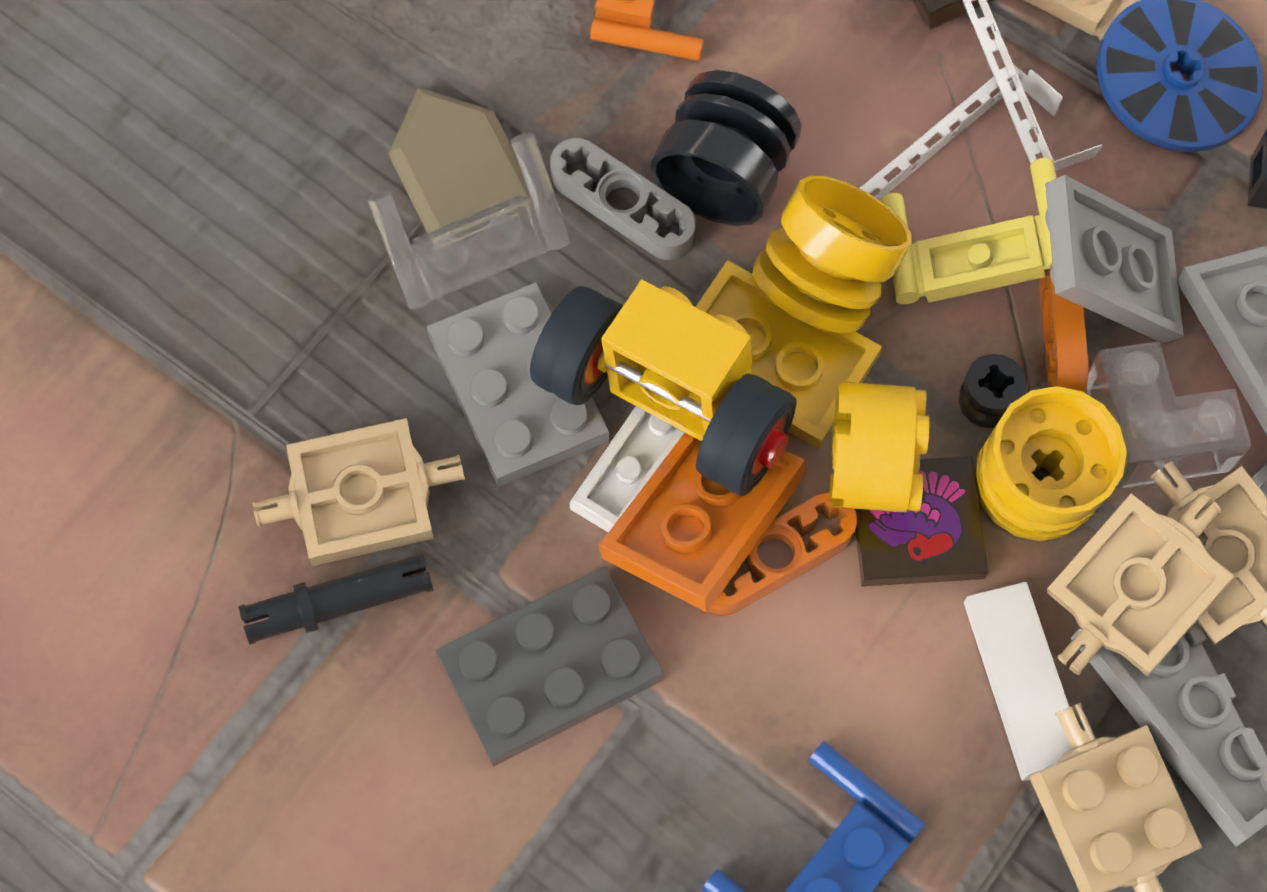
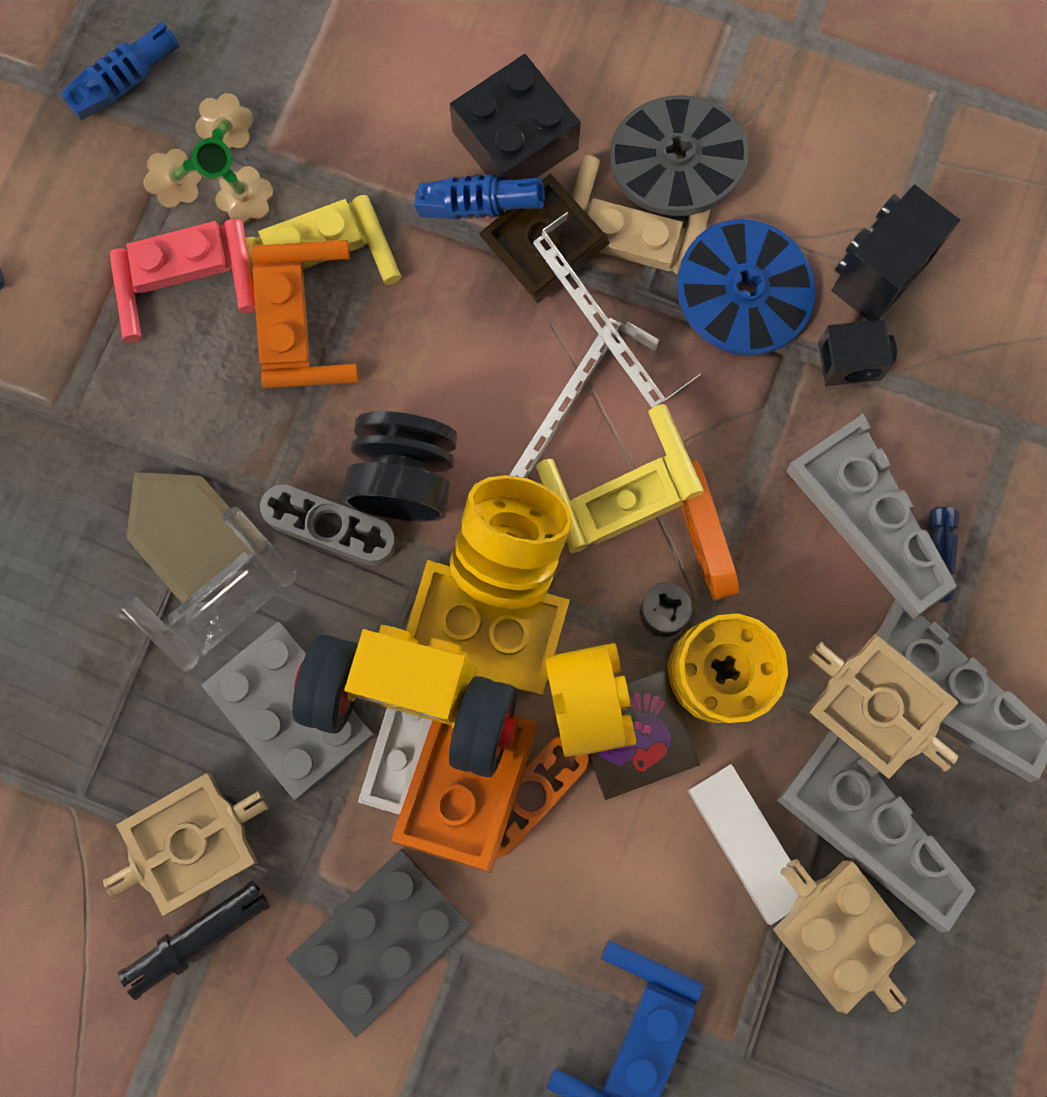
camera: 15 degrees left, 10 degrees up
light grey plate [1045,175,1184,344] -> none
tan plate [1047,493,1234,676] -> none
clear brick [1087,341,1252,489] -> none

